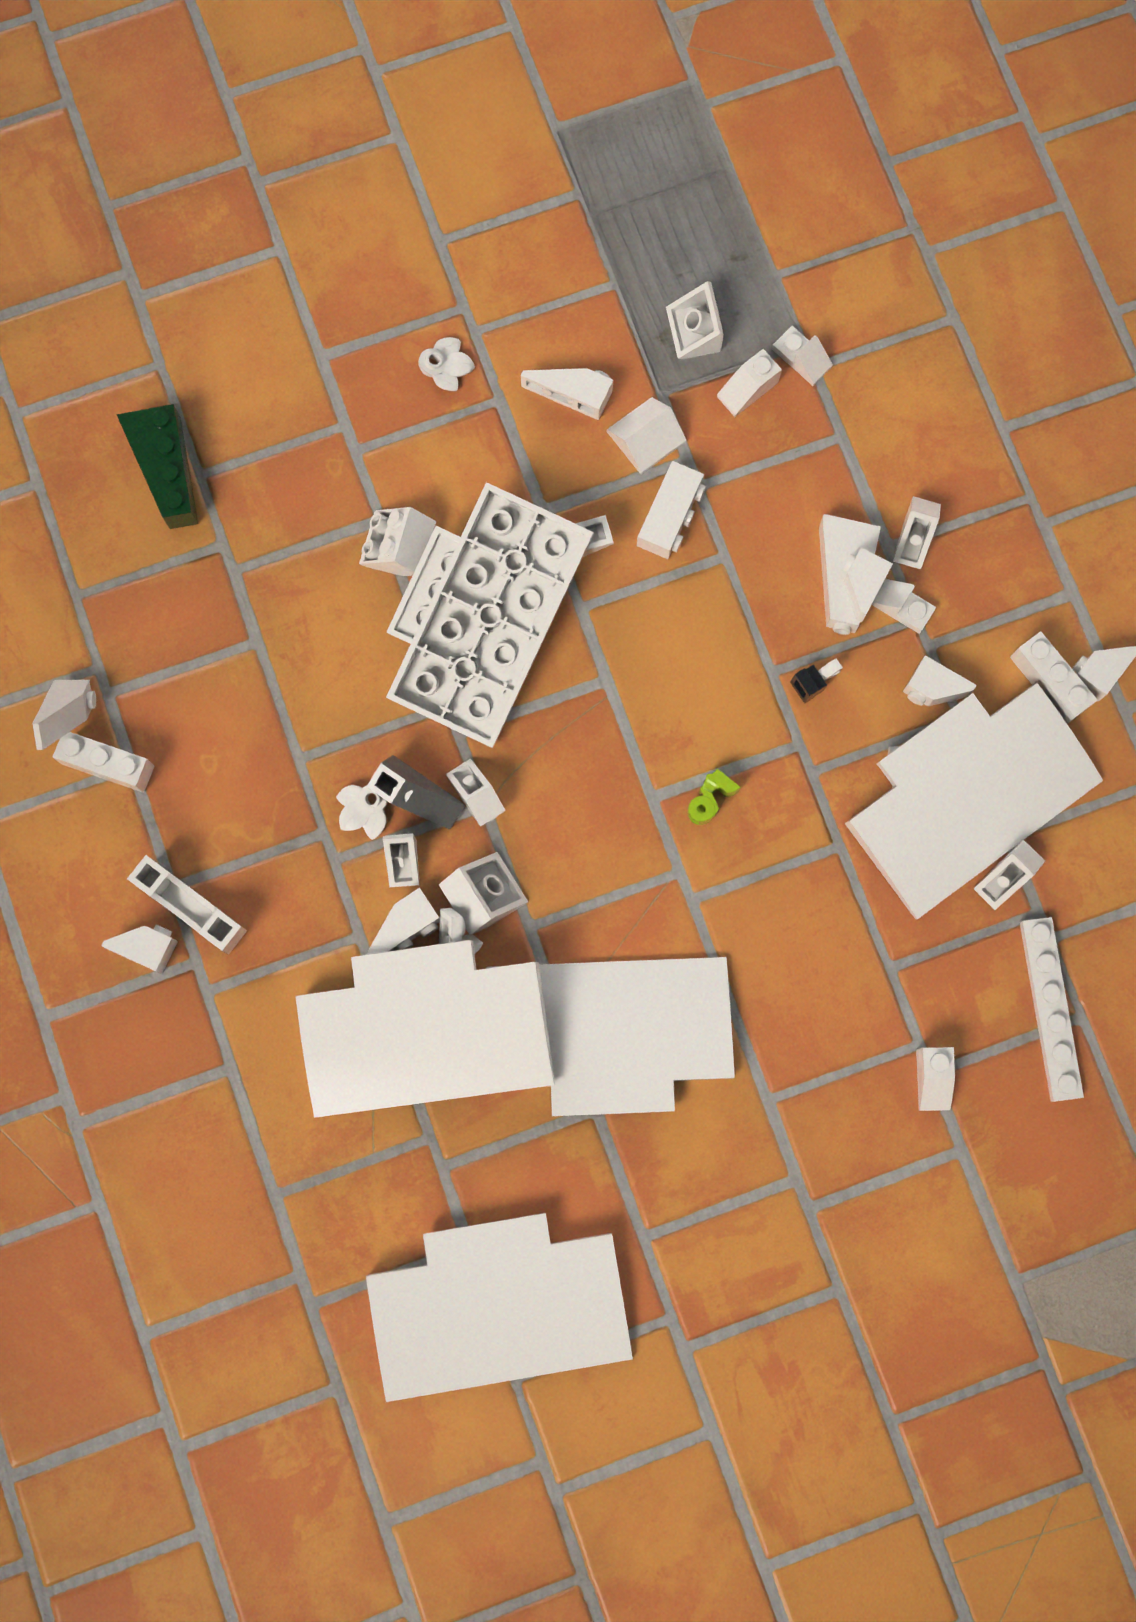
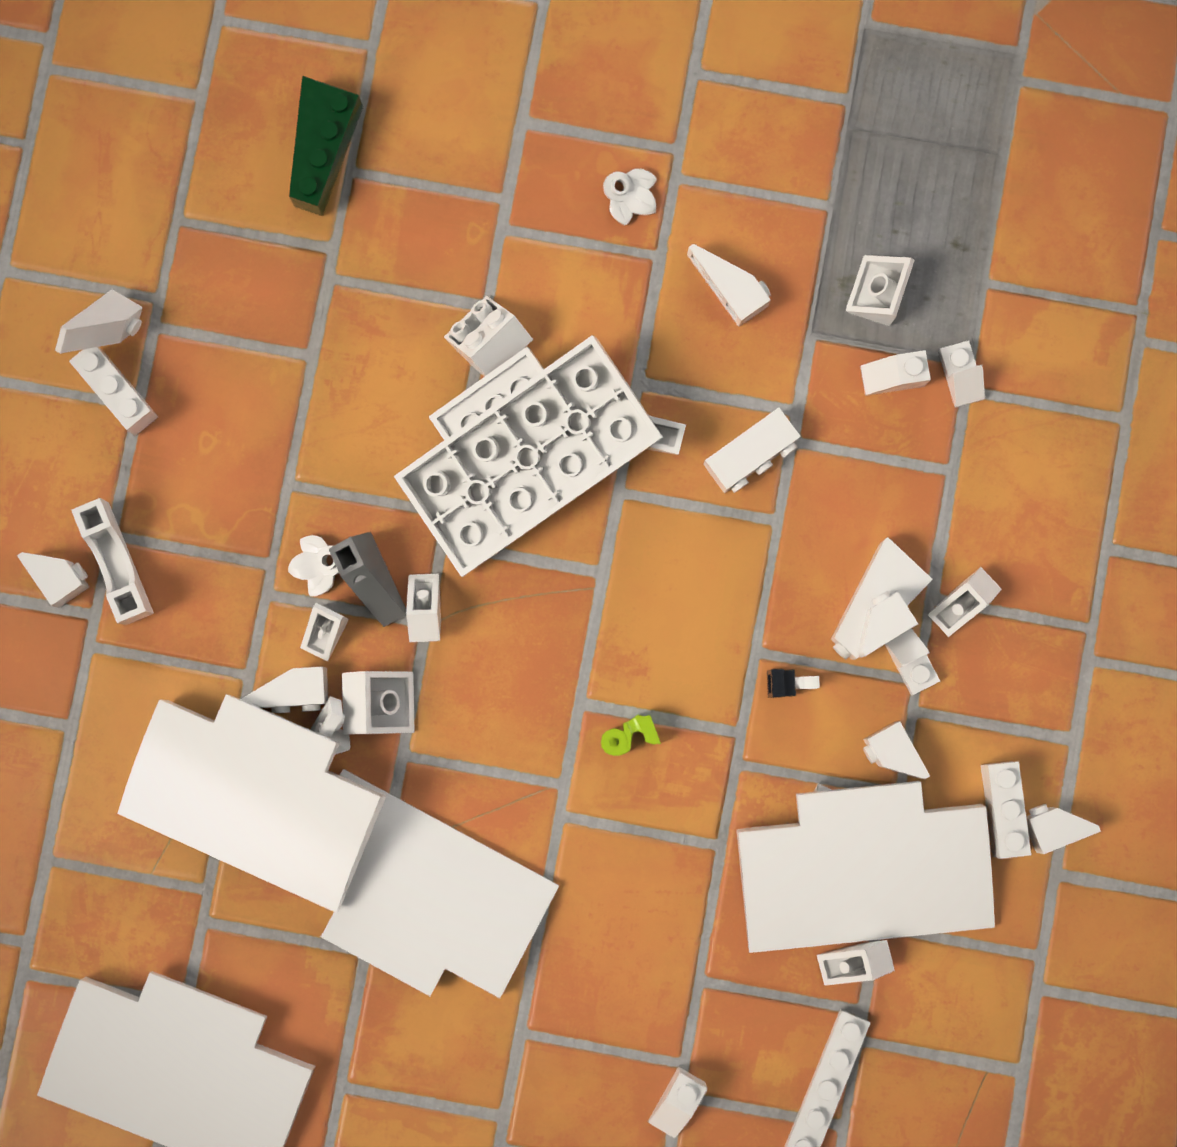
camera: 30 degrees right, 5 degrees up
white slope [606,397,686,475] -> none

